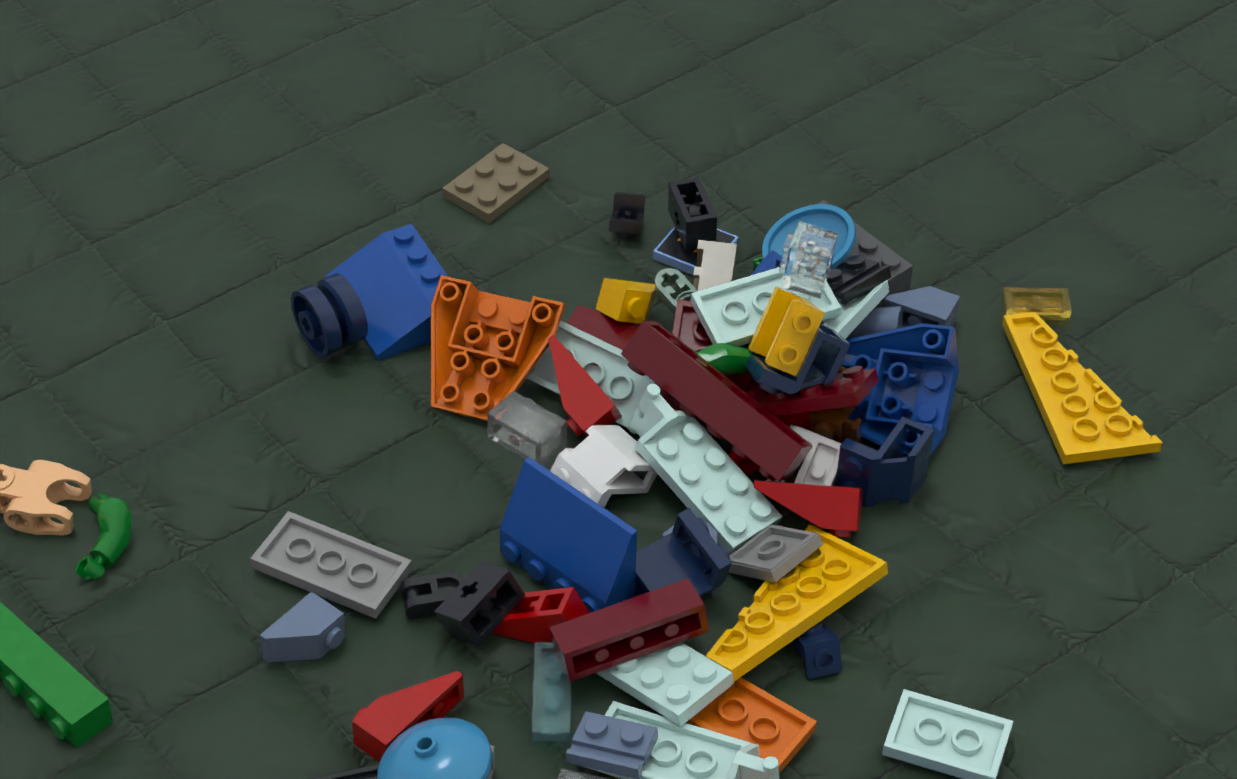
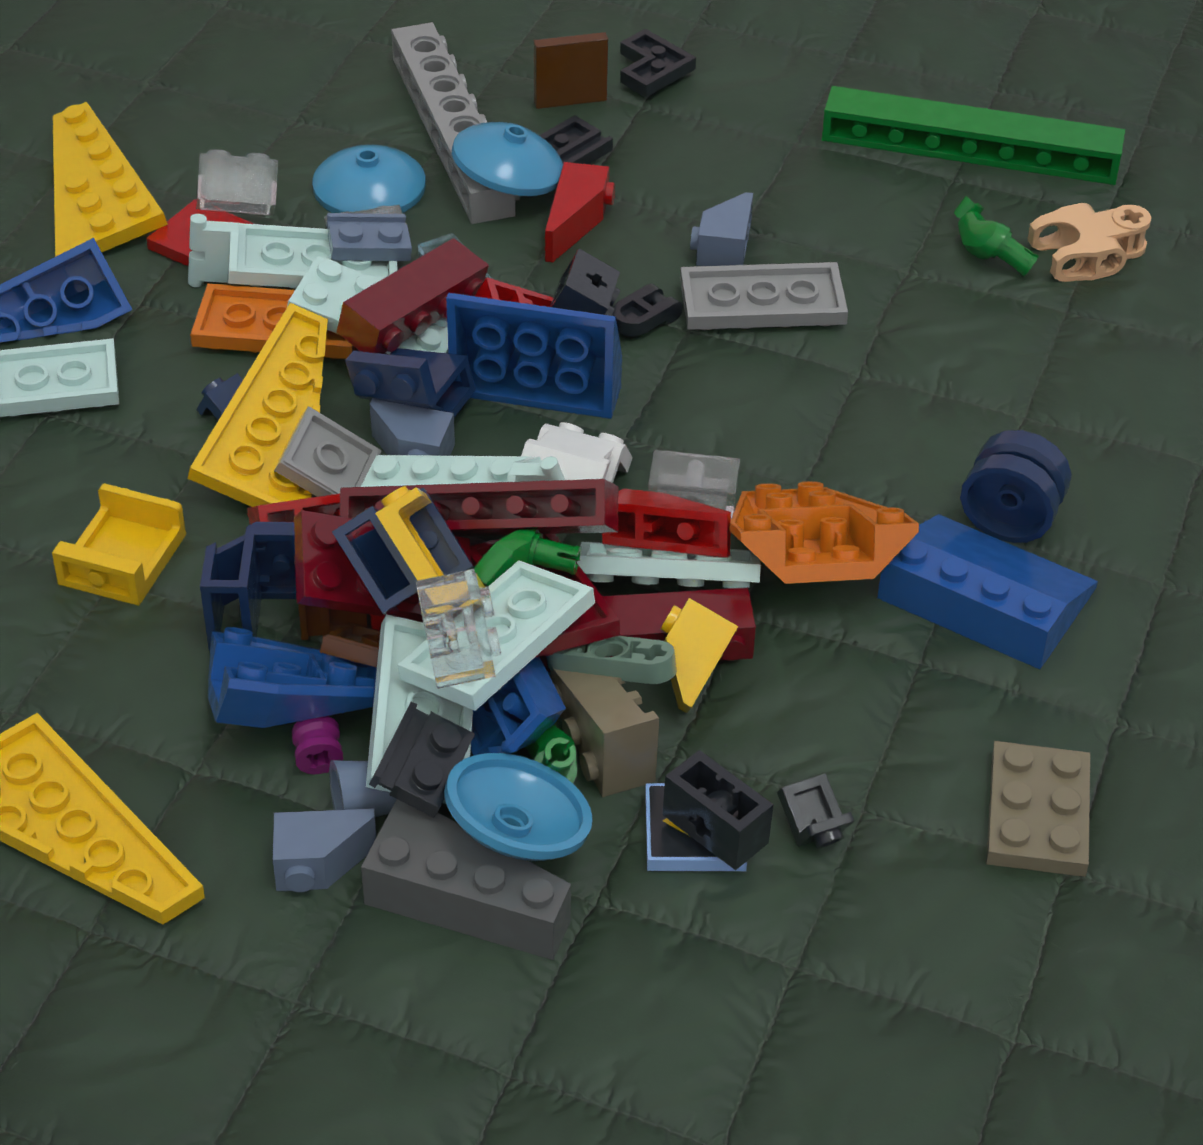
camera: 150 degrees right, 0 degrees up
clear yellow plate [1002,287,1072,320] -> none
none -> yellow panel [52,483,186,606]

